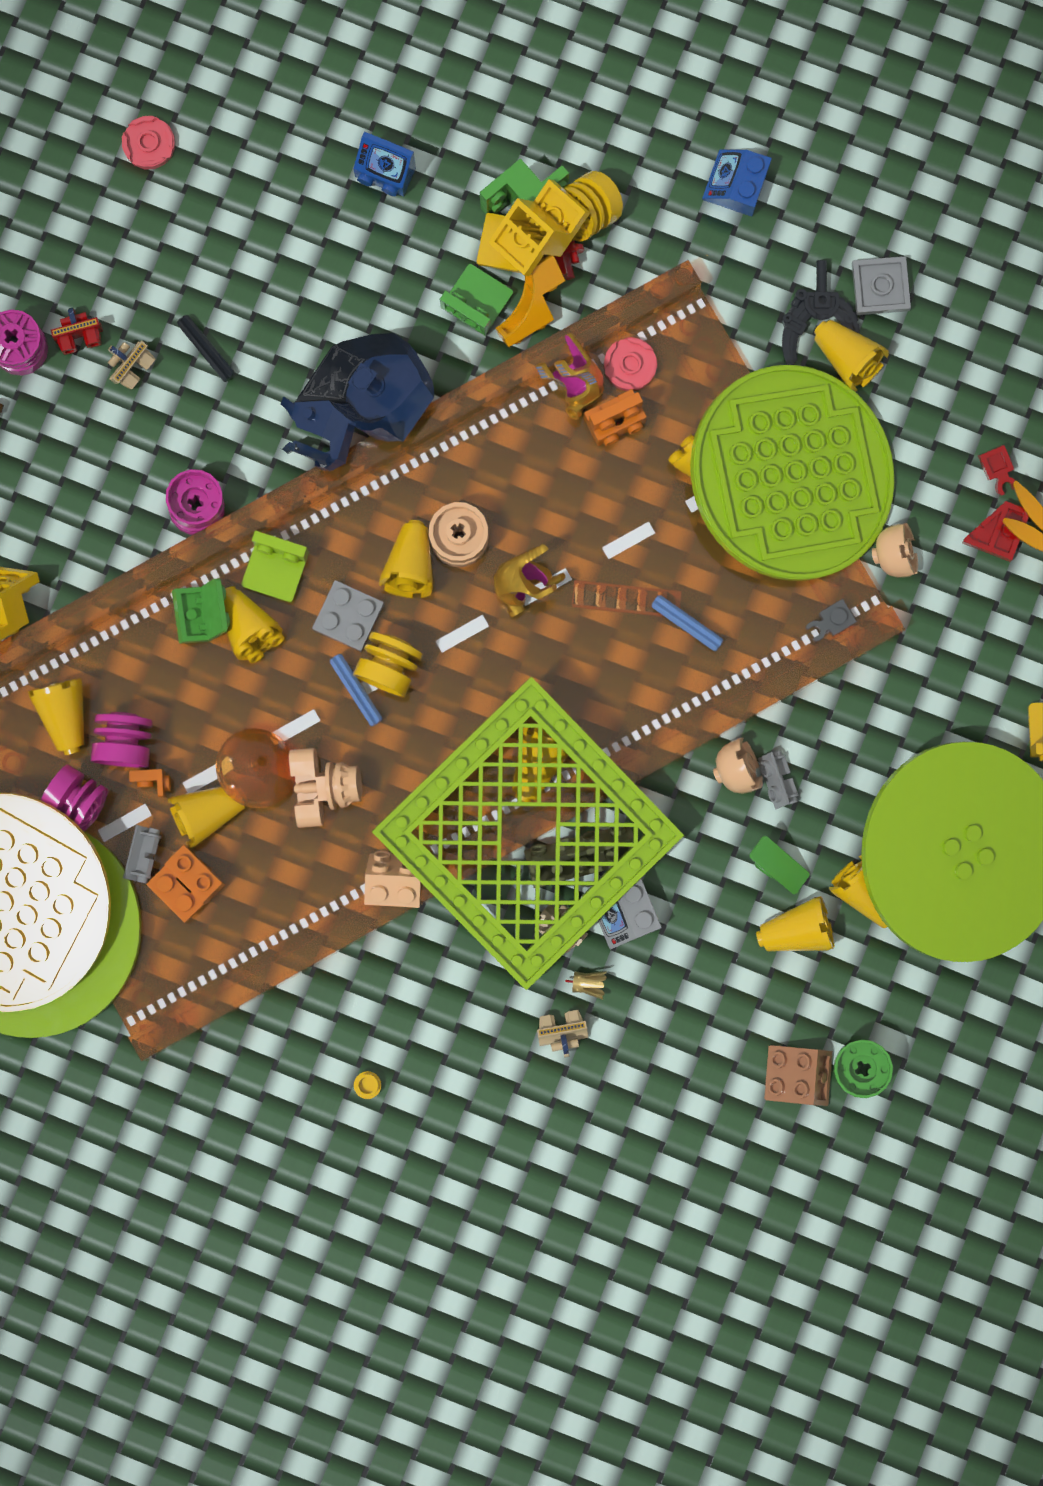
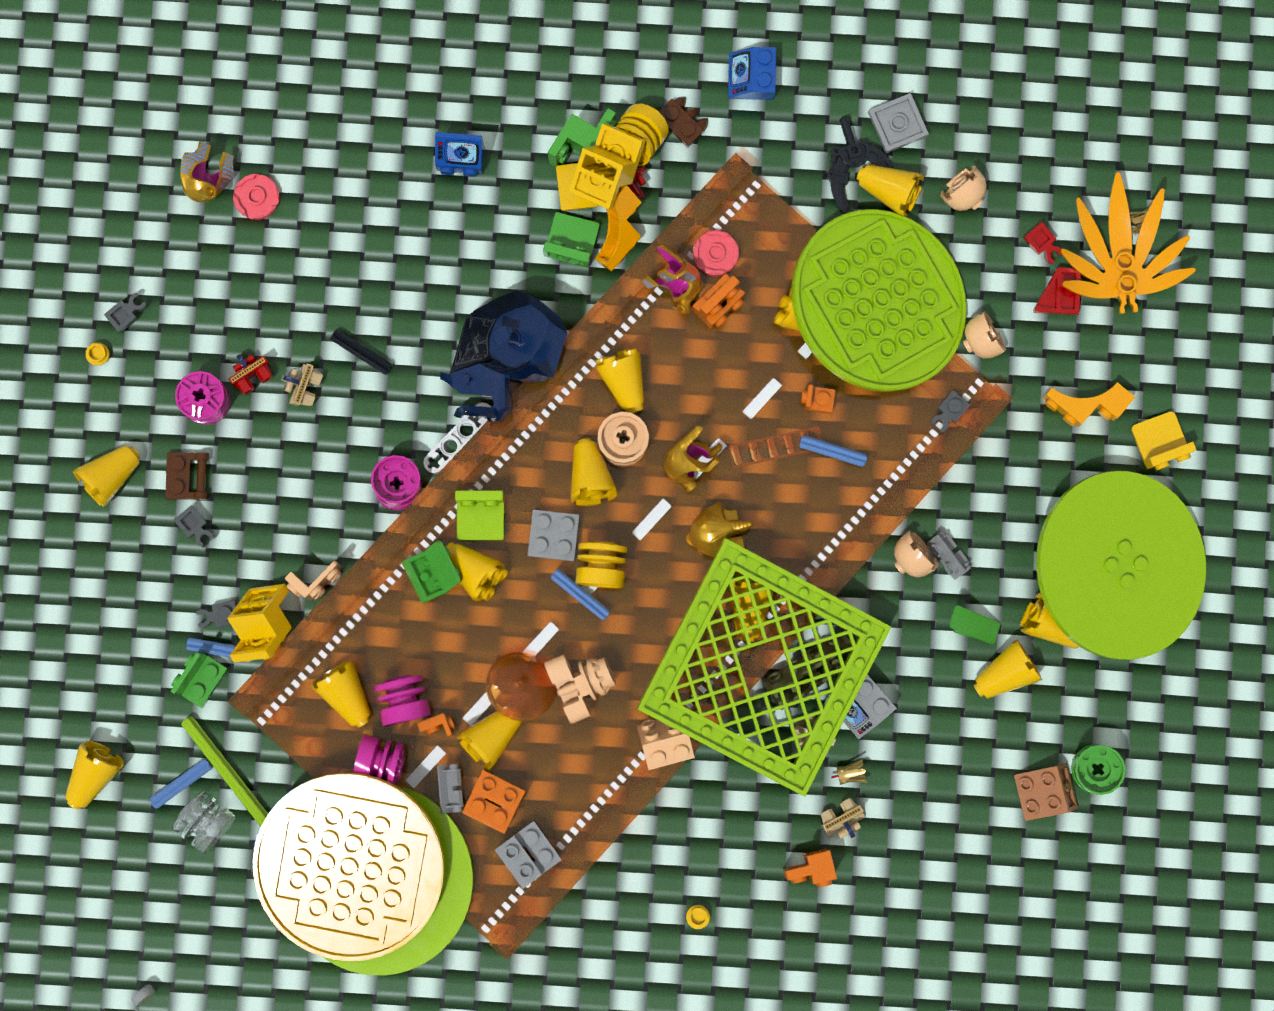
camera: 25 degrees left, 0 degrees up
none -> pearl gold piece [180,141,234,203]
none -> light nougat bracket [284,561,343,601]
none -> white beam [423,402,491,474]
none -> light grey brick [495,821,562,889]
none -> yellow cone [595,348,644,413]
none -> reddish brown plate [659,97,708,148]
none -> pearl gold piece [686,502,753,557]
none -> orange brick [783,848,837,887]
none -> orange bracket [801,384,835,414]
none -> light nougat cylinder [940,165,987,211]
none -> light orange arch [1042,382,1135,427]

